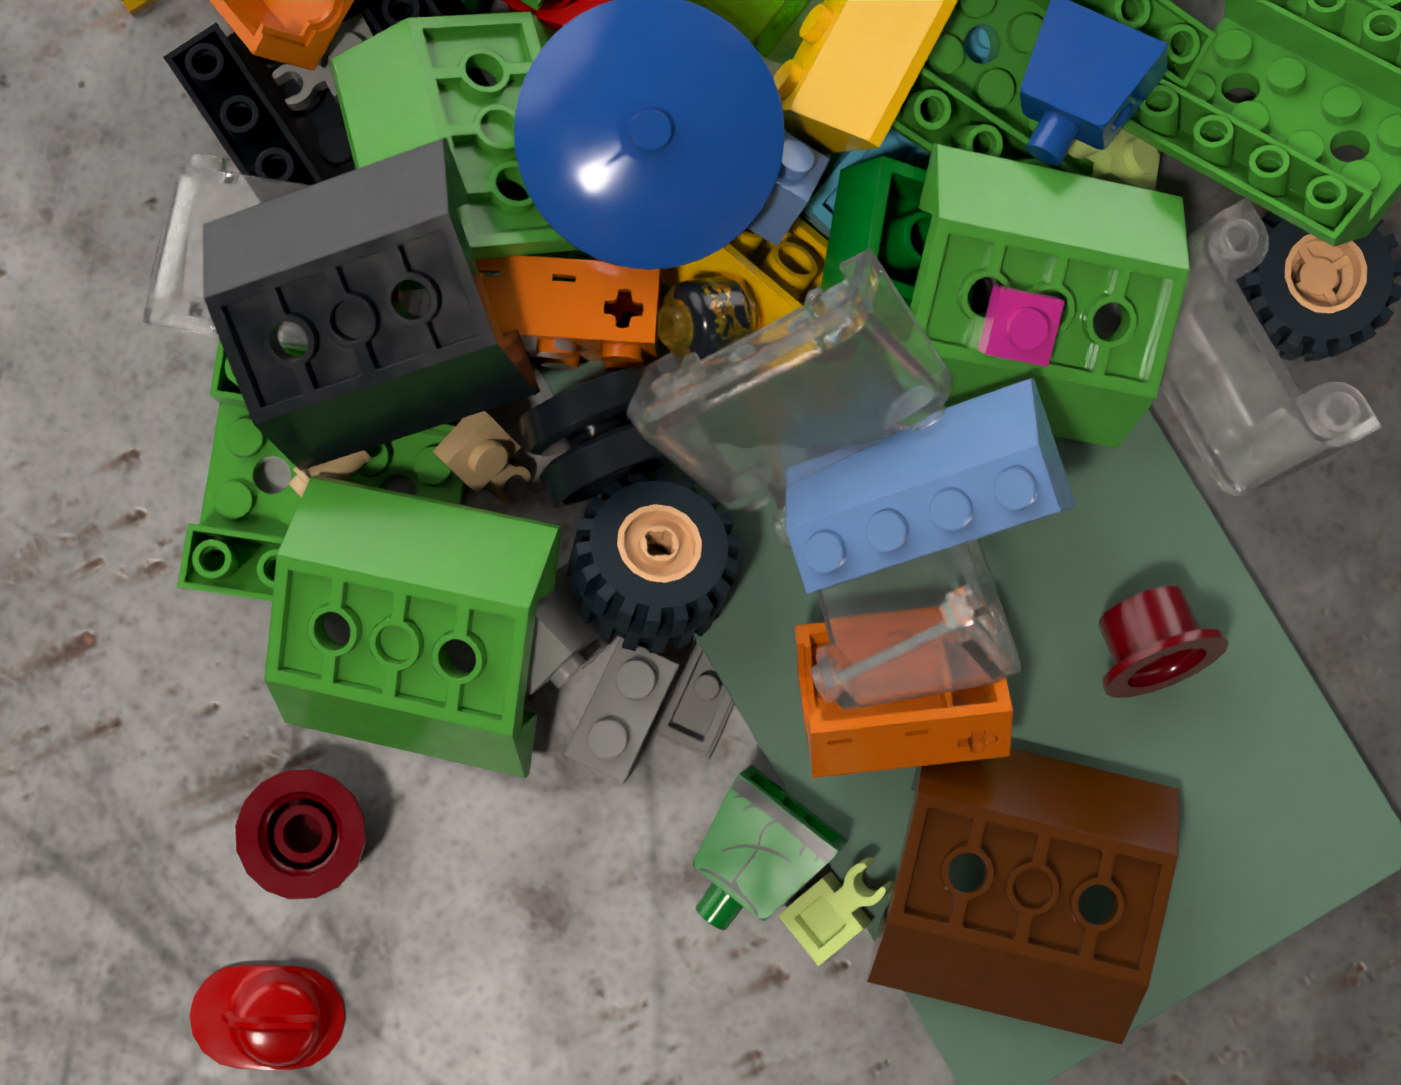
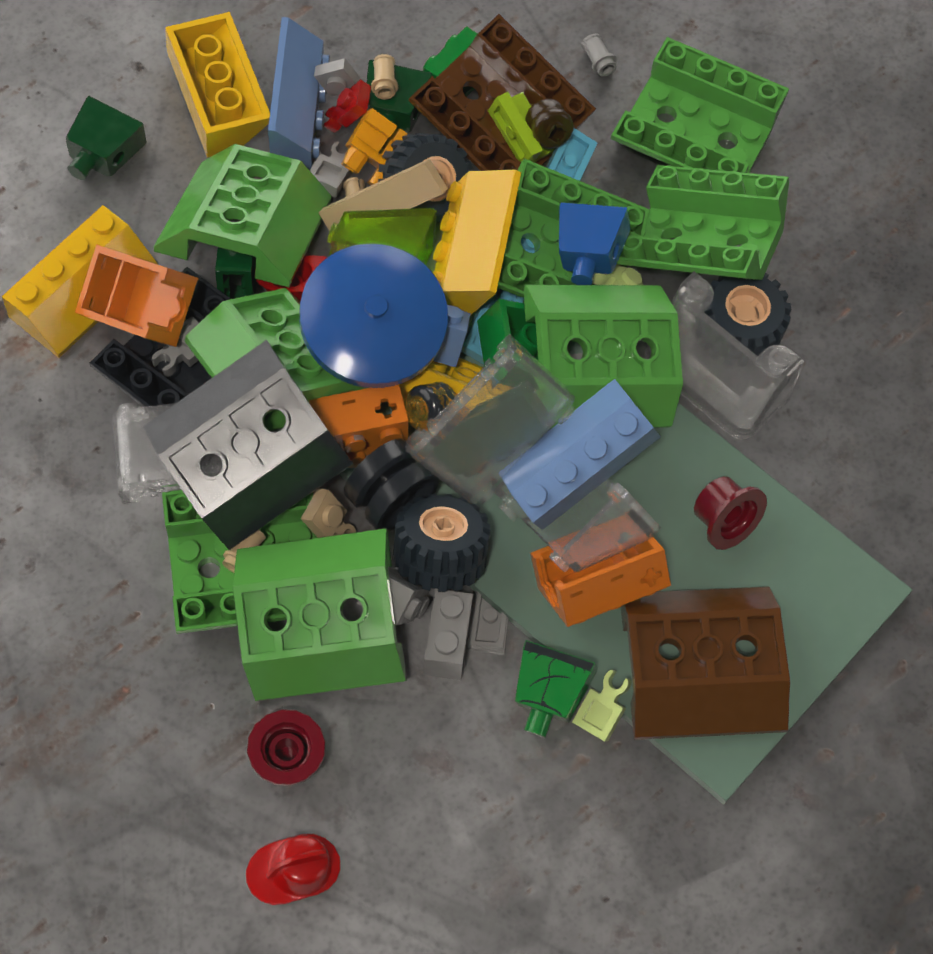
camera: 20 degrees left, 20 degrees down
dark pink plate [978,284,1065,367] -> none

